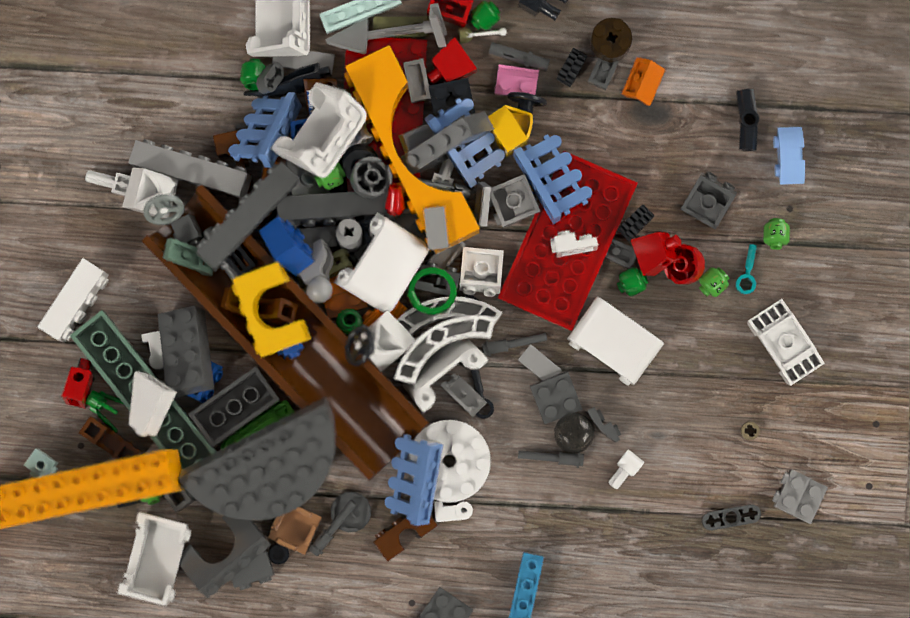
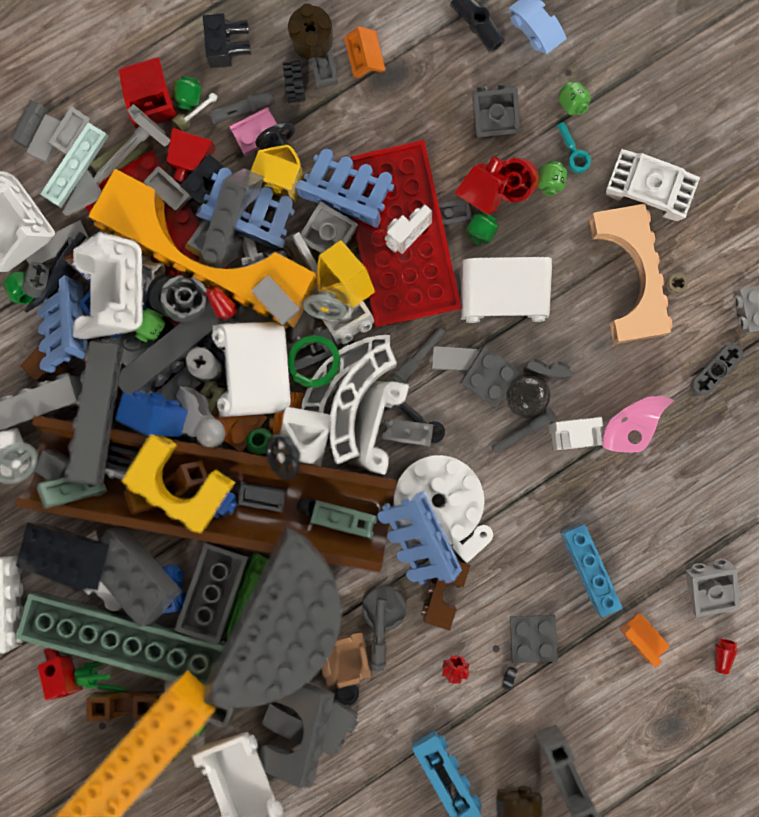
camera: 30 degrees left, 0 degrees up
light aqua brick [24,448,58,478] -> none
white slope [129,371,177,437] -> none
white axle [608,449,644,489] -> none
black tyre [618,204,655,241] -> none
none -> black brick [16,522,109,590]
none -> black tile [238,481,287,512]
none -> dark grey slope [262,702,304,744]
none -> black hinge [297,497,316,517]
none -> yellow piece [302,240,375,321]
none -> sand green plate [311,500,378,539]
none -> red gear [442,655,470,684]
none -> white panel [548,417,603,451]
none -> light nougat arch [589,204,672,345]
none -> bright pink piece [602,396,674,452]

